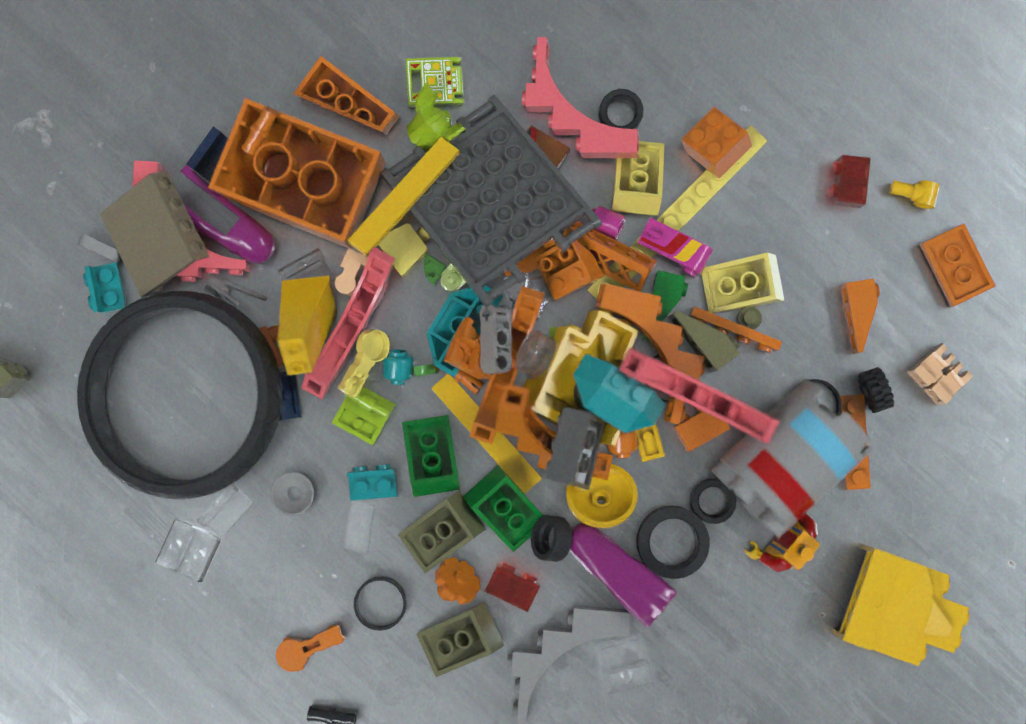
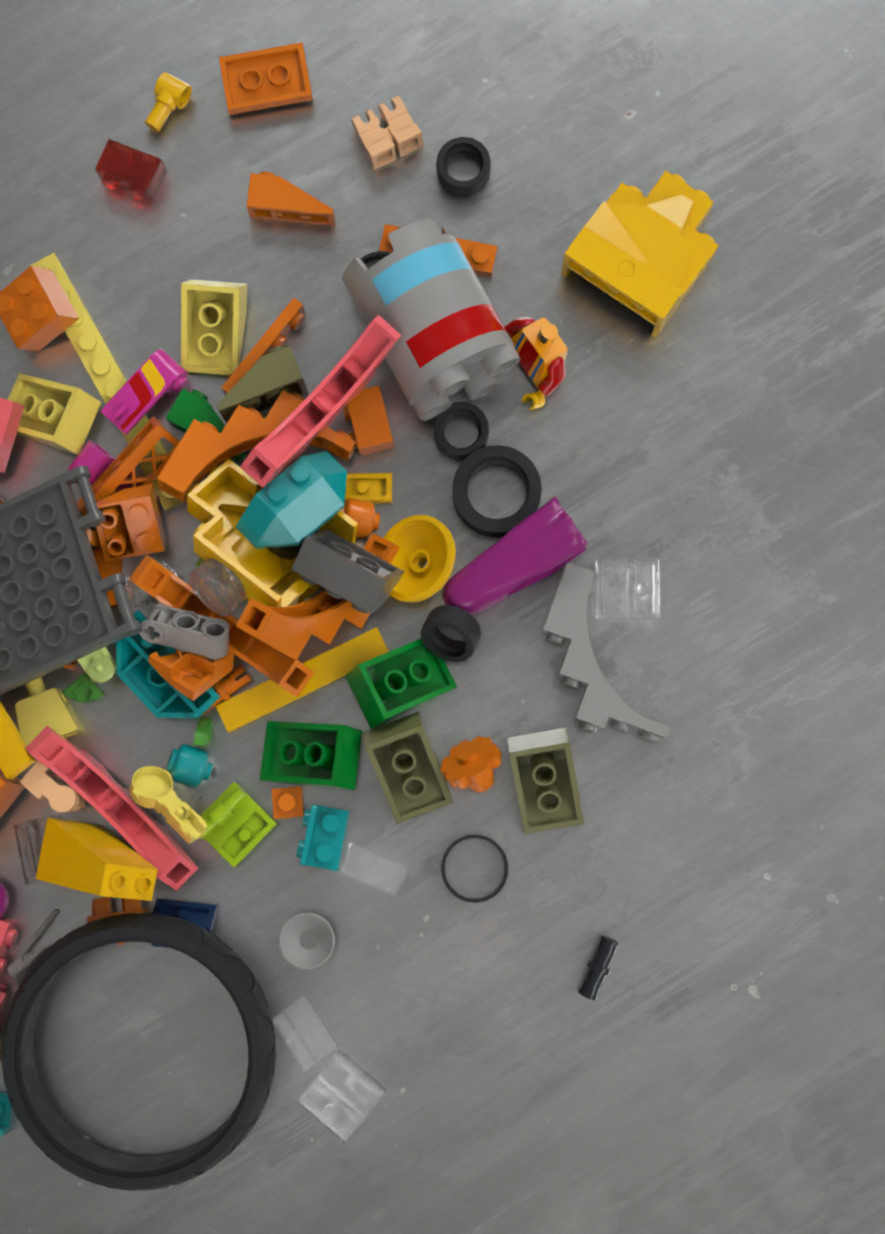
camera: 70 degrees left, 5 degrees down
orange piece [276,624,346,672] -> none
clear red brick [485,562,540,612] -> none
olive plate [738,307,762,330] -> none
black tyre [858,367,894,413] -> none
none -> orange plate [271,786,305,819]
none -> black tyre [436,137,491,197]

